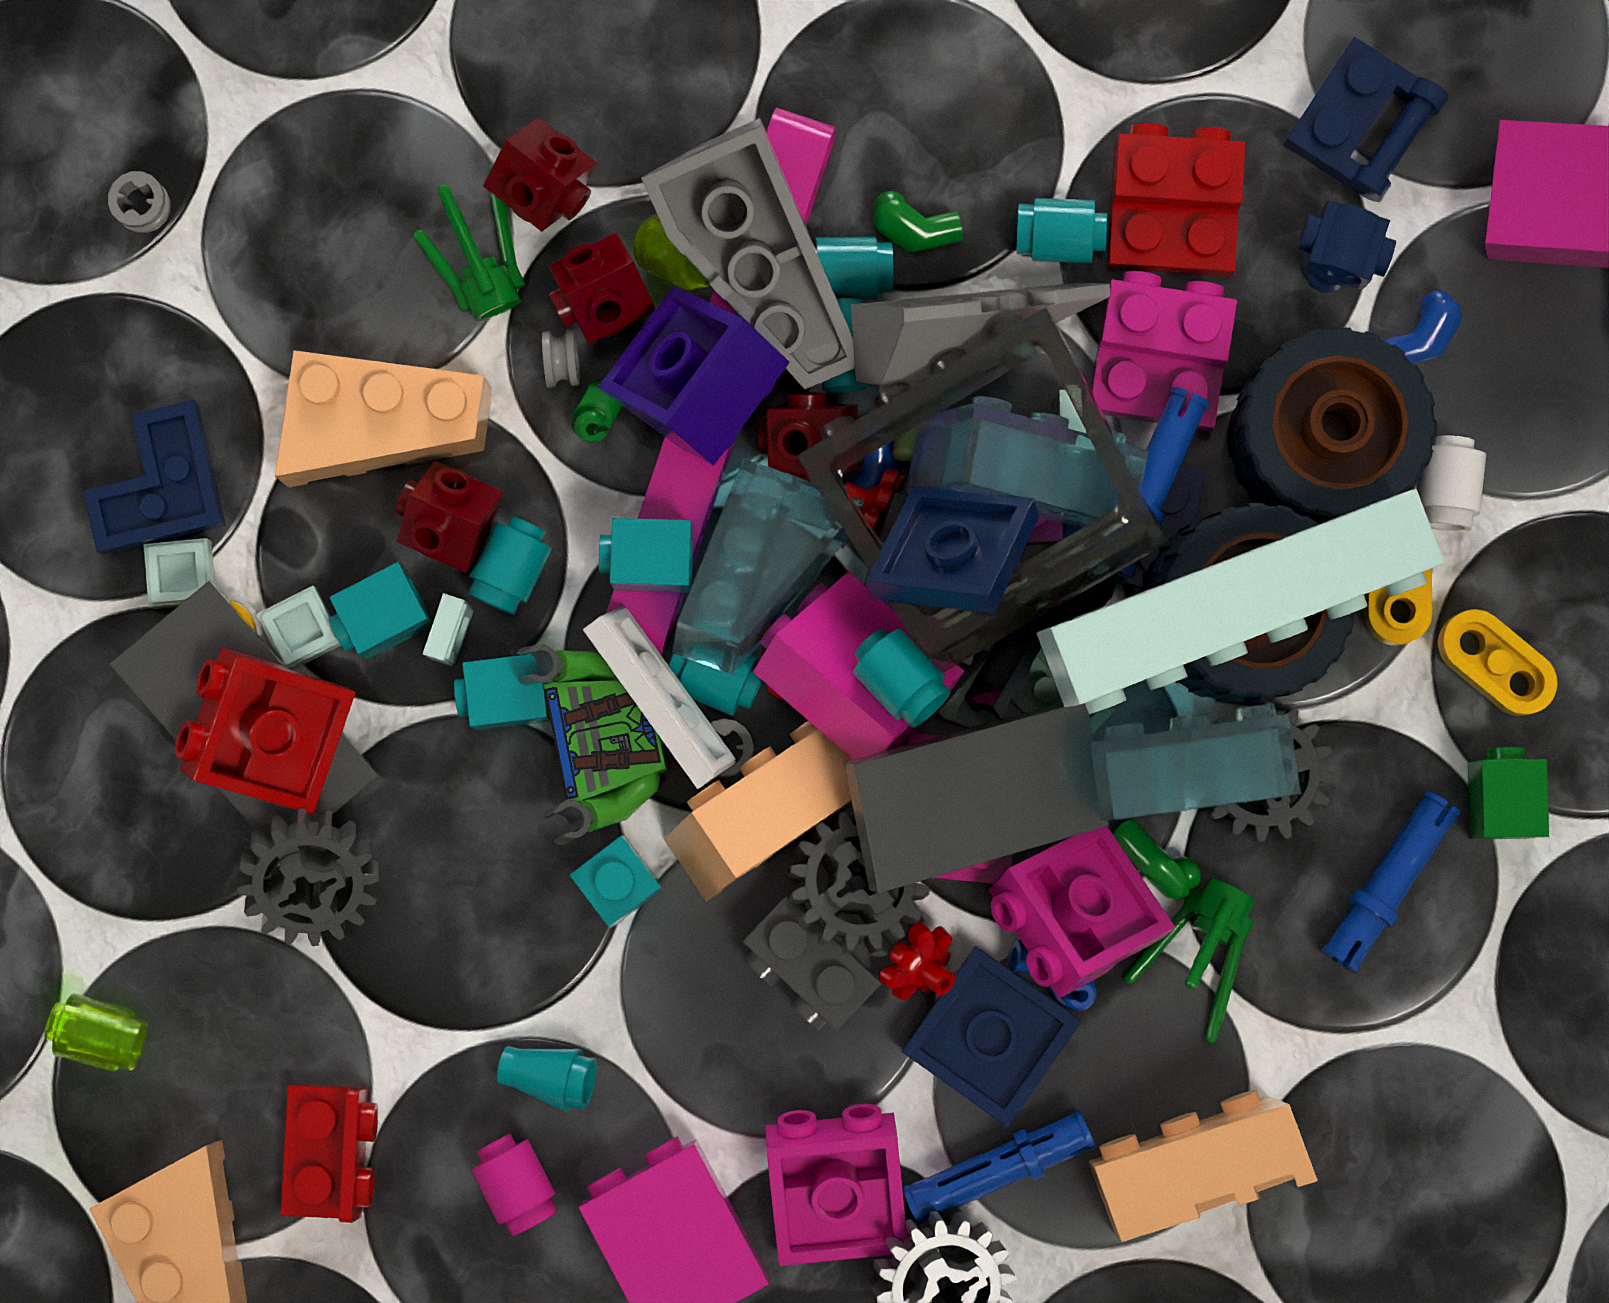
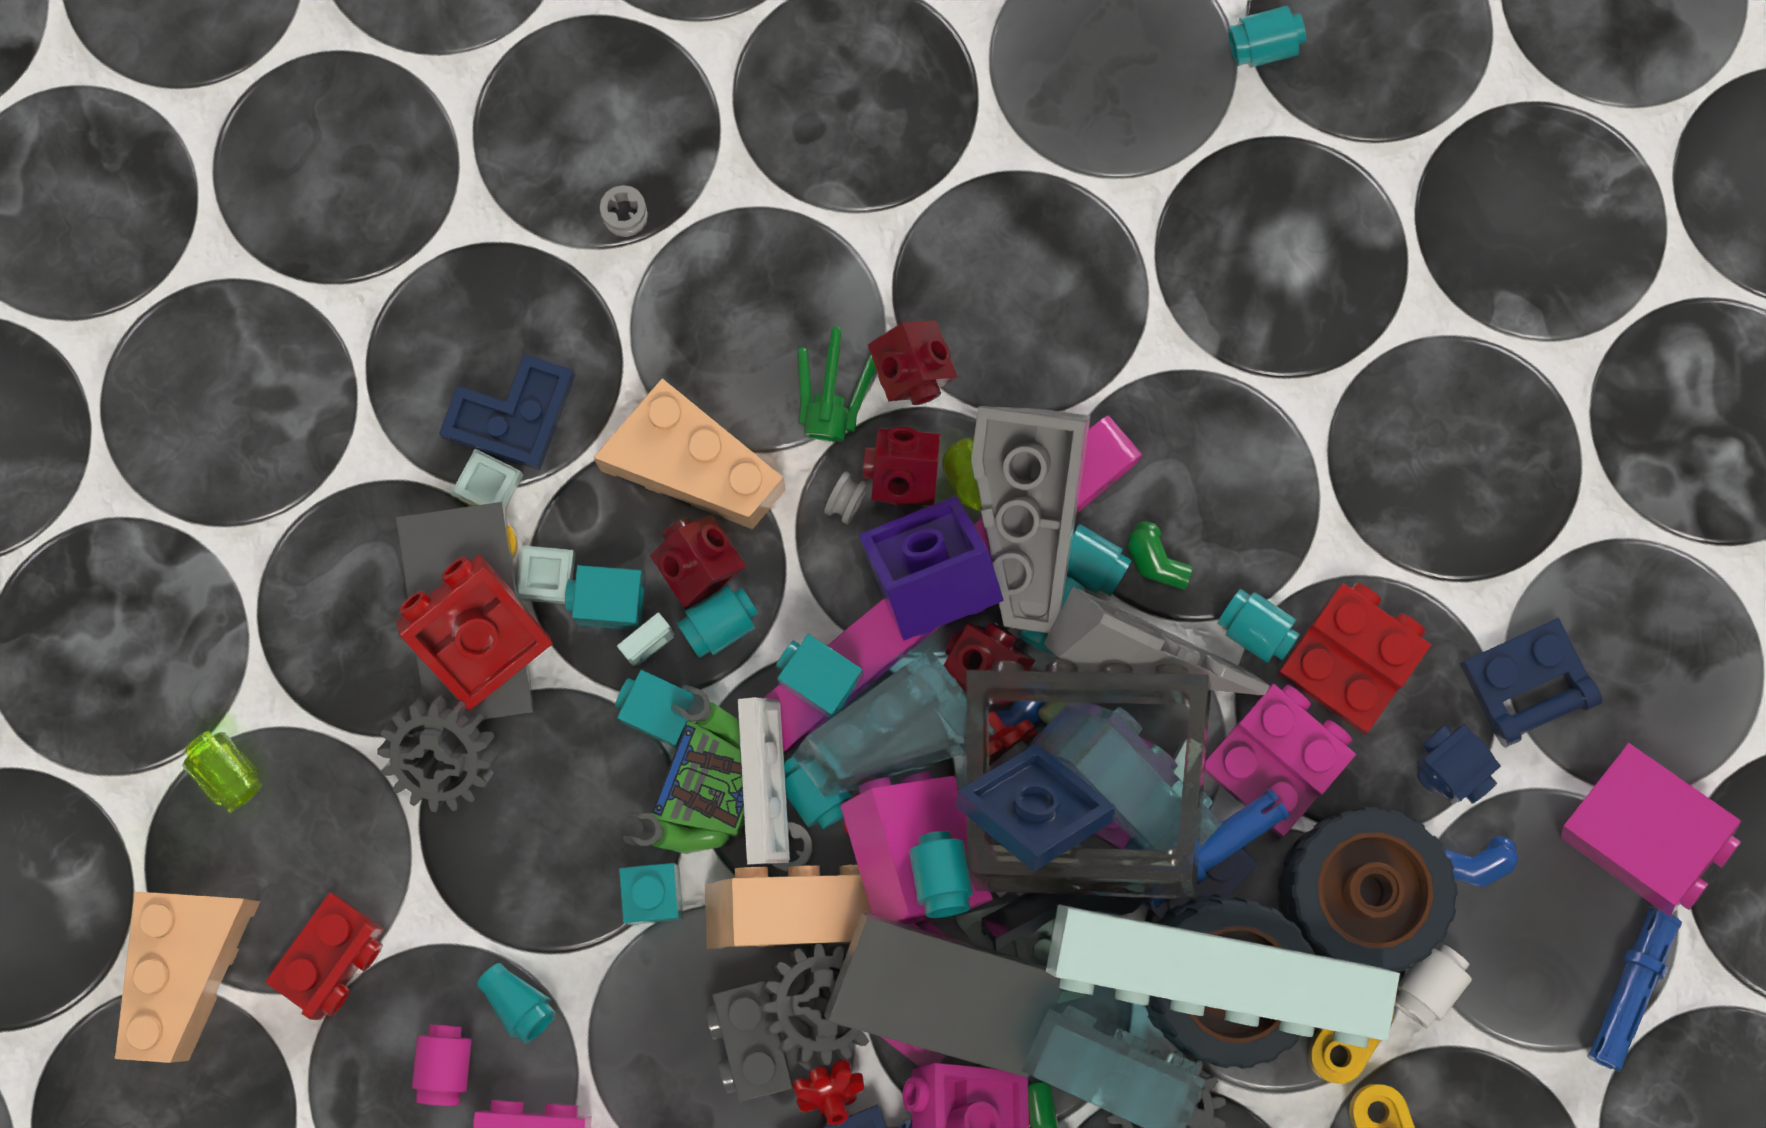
camera: 30 degrees right, 5 degrees down
green arm [571,378,622,443] -> none

